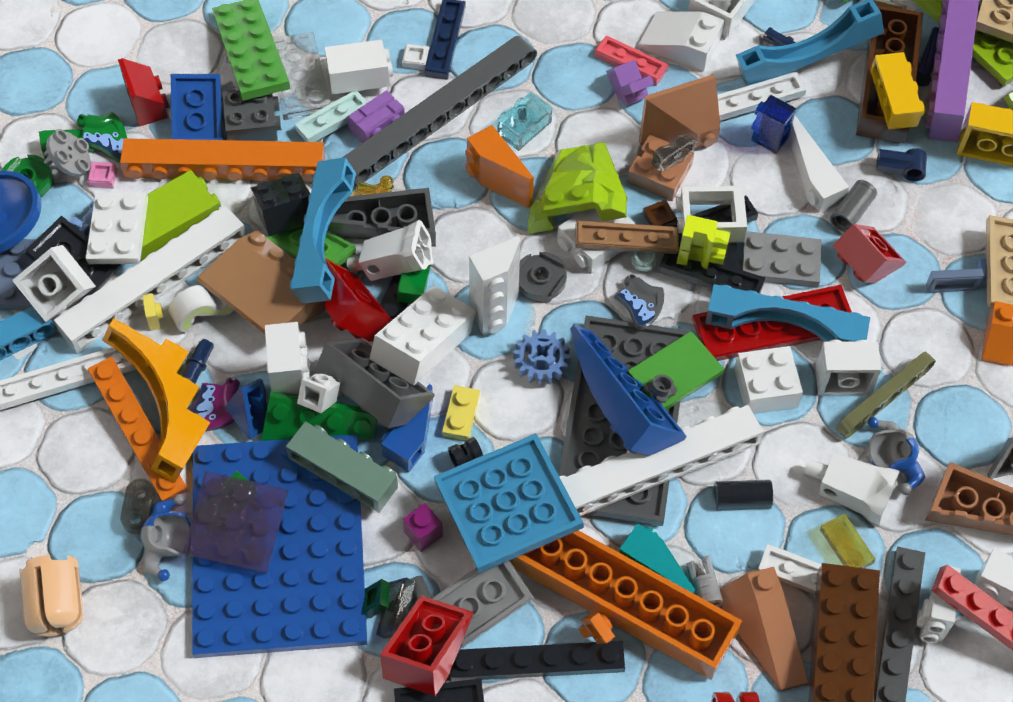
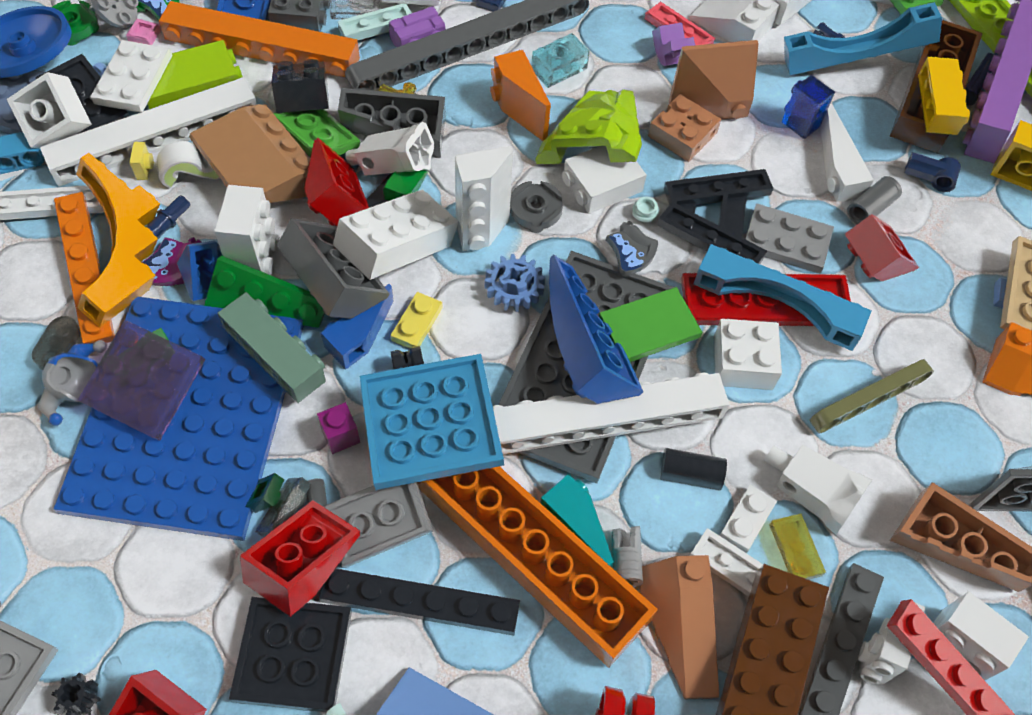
camera: 10 degrees right, 0 degrees up
dark azure arch [290,157,356,304] -> none
white brick [297,373,340,413] -> none
medium nougat tile [575,221,679,254] -> none
orange plate [578,612,615,644] -> none
reddish brown plate [642,199,677,226] -> none
dark grey plate [645,375,677,403] -> none
clear smoke plate [652,133,697,172] -> none
white window [676,186,747,242] -> none
neon yellow hips [677,215,730,269] -> none
white plate [717,72,807,121] -> none
white brick [815,340,881,396] -> none
light grey piece [867,417,925,495] -> none
sand blue tile [926,268,984,292] -> none
none -> white plate [719,484,777,553]

